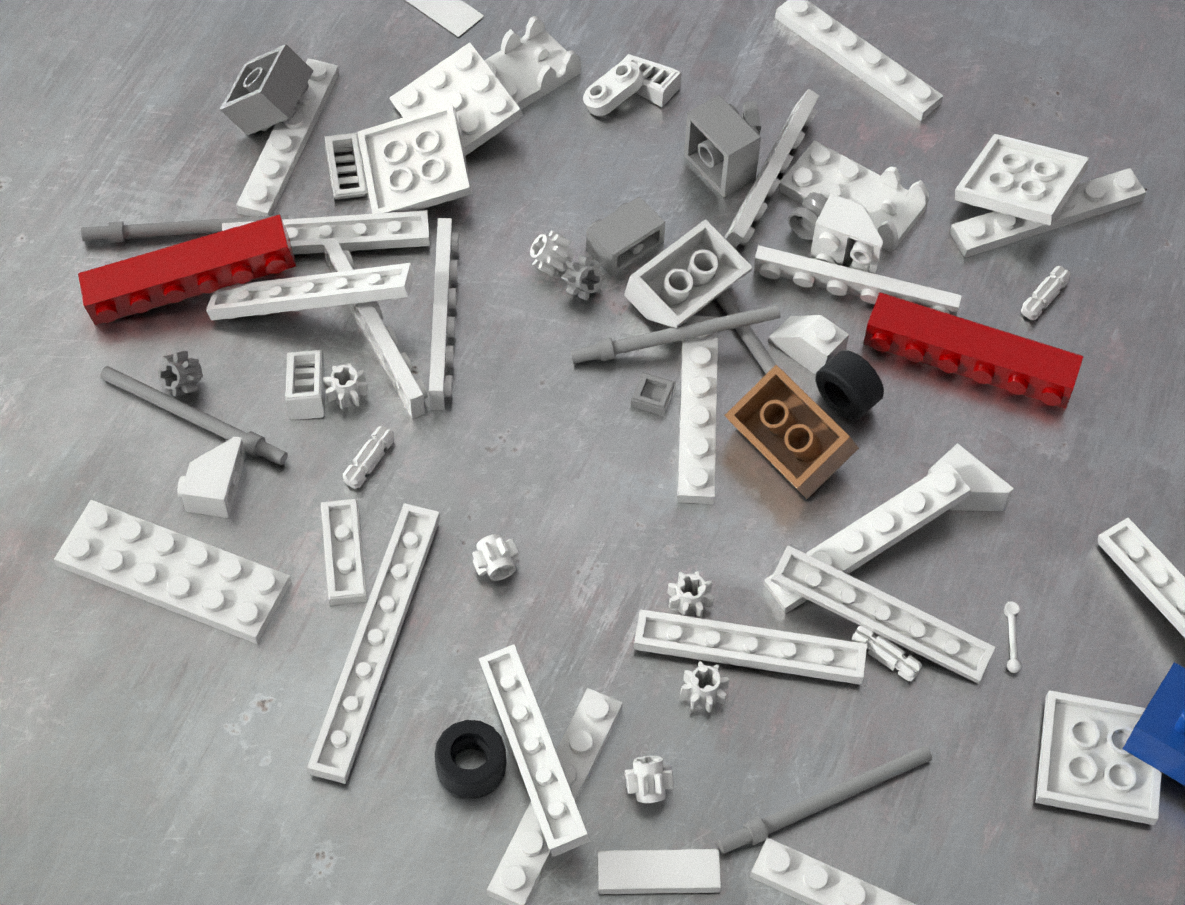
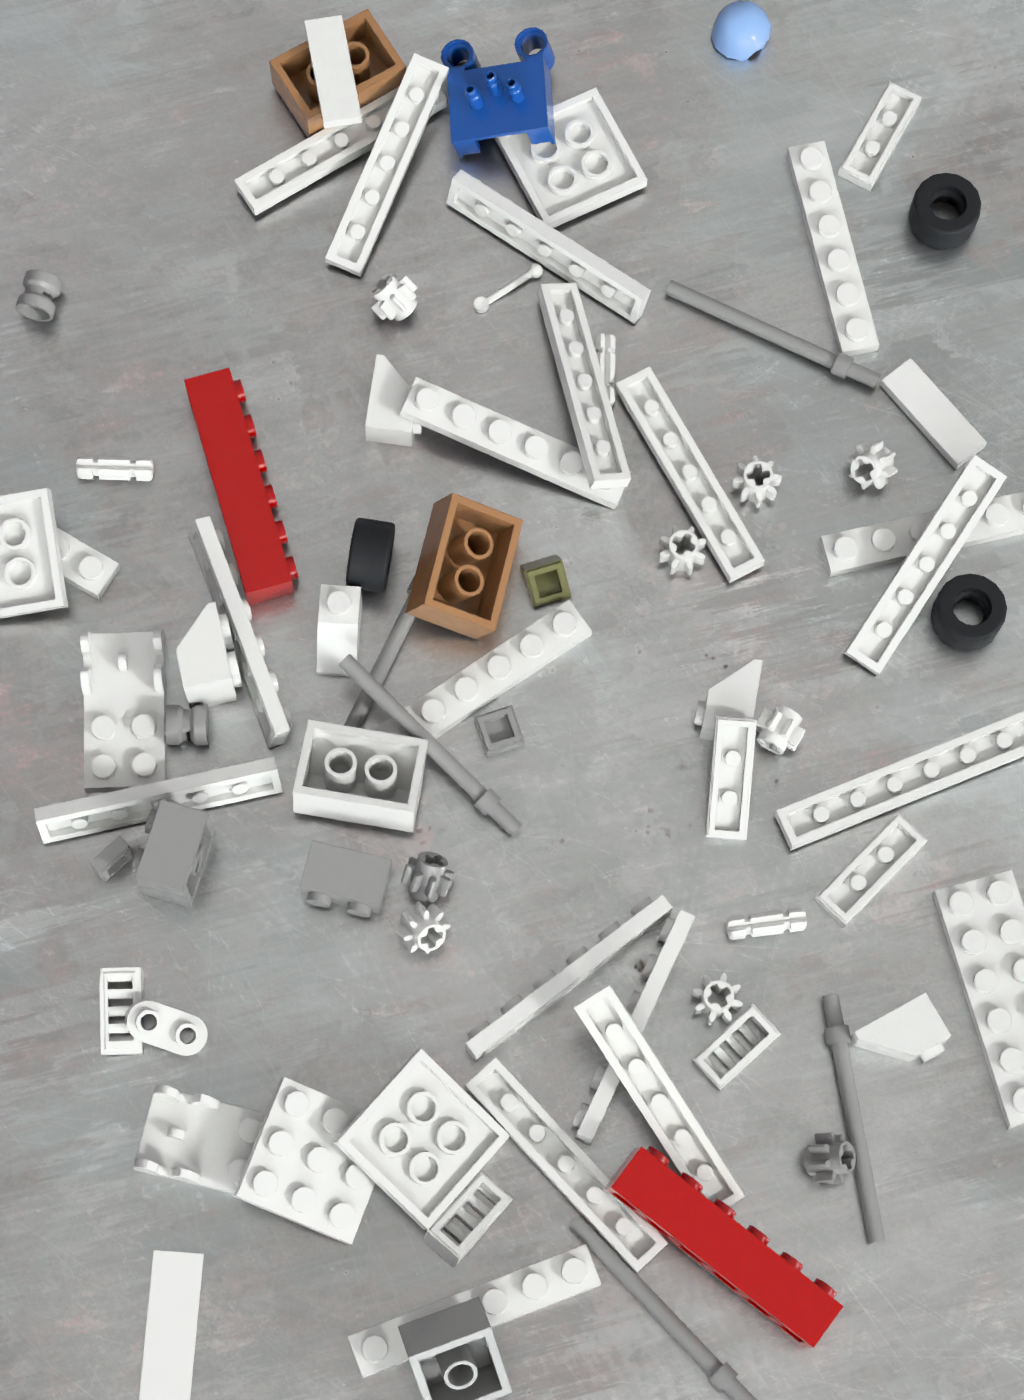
camera: 130 degrees left, 15 degrees up
none -> white gear [370,273,418,321]
none -> white plate [446,170,651,324]
none -> olive slope [520,555,572,608]
none -> white slope [694,659,763,741]
none -> white tile [705,715,757,840]

